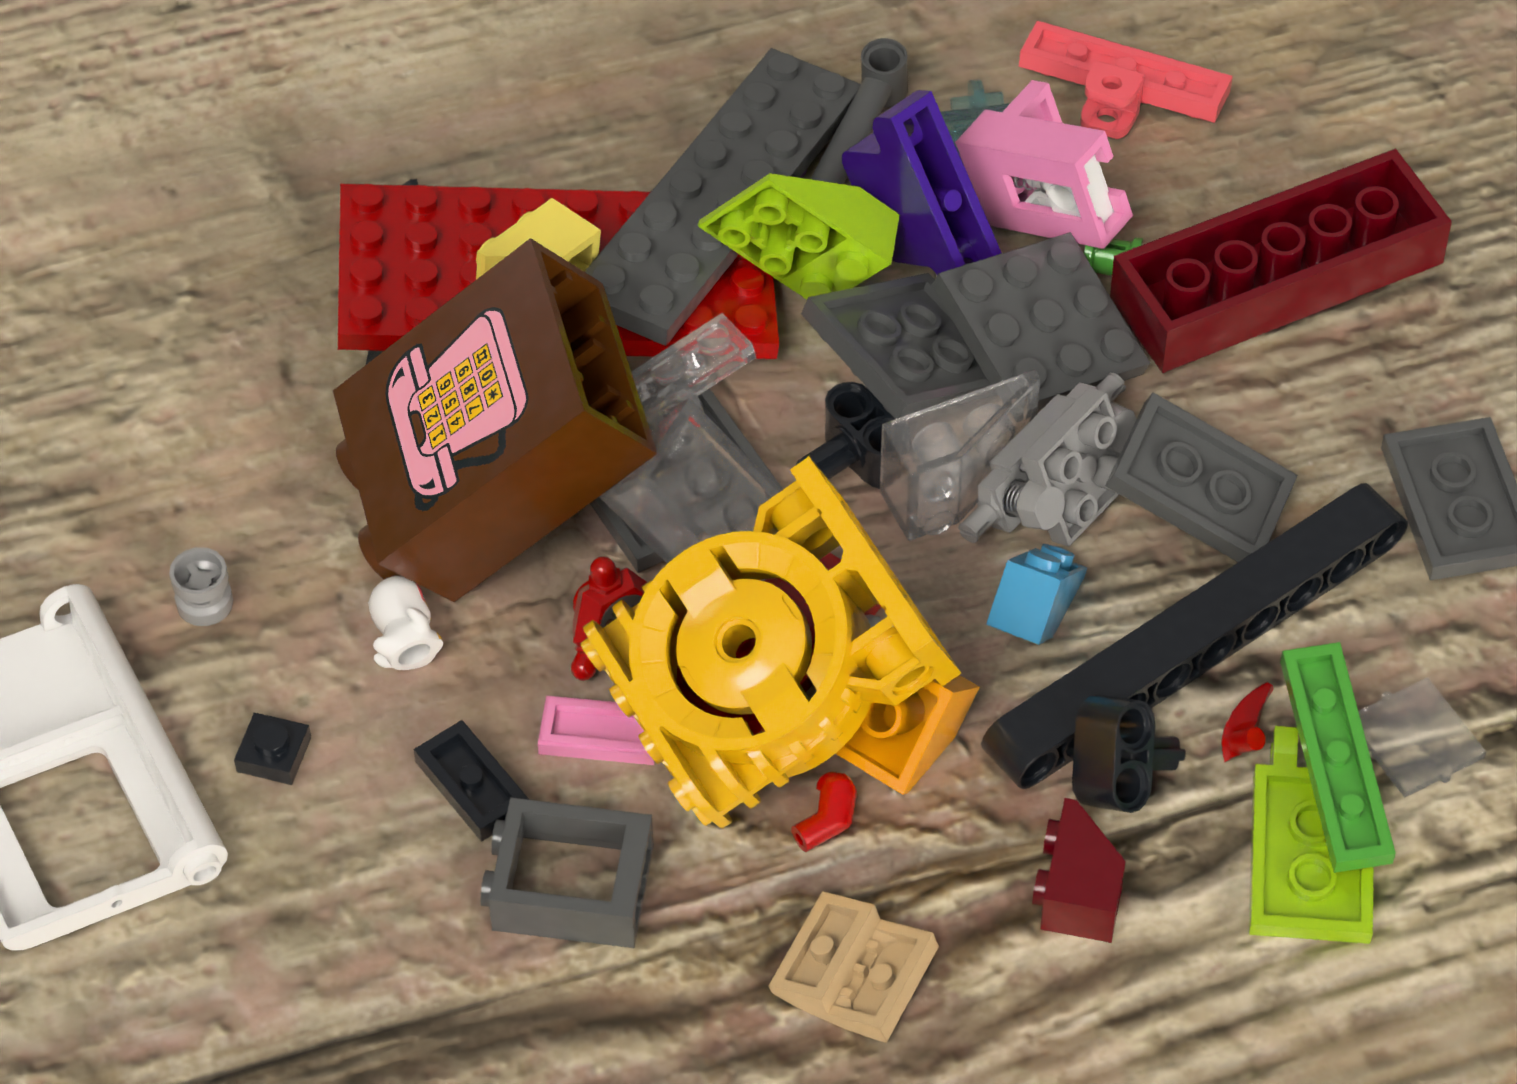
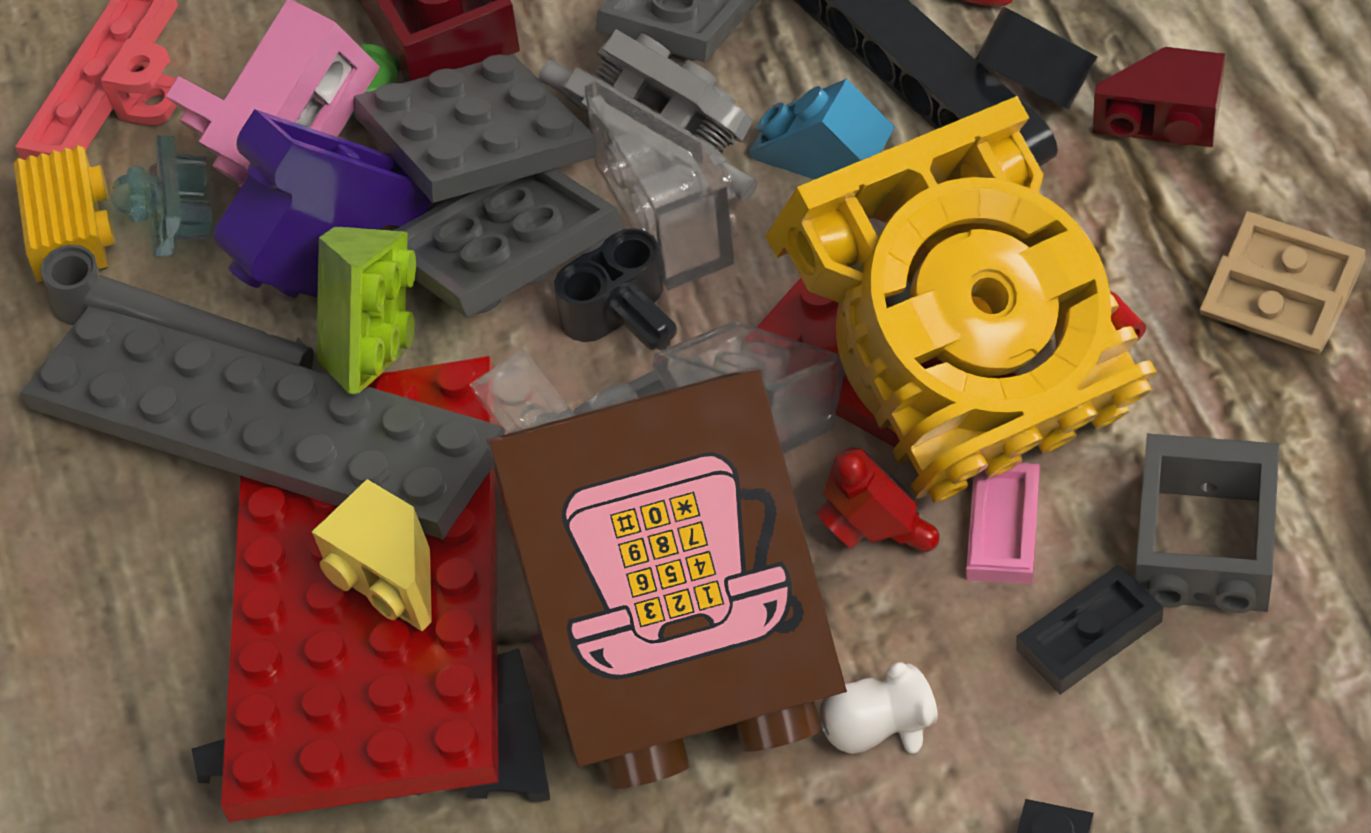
camera: 85 degrees left, 0 degrees up
none -> yellow brick [14,145,116,283]

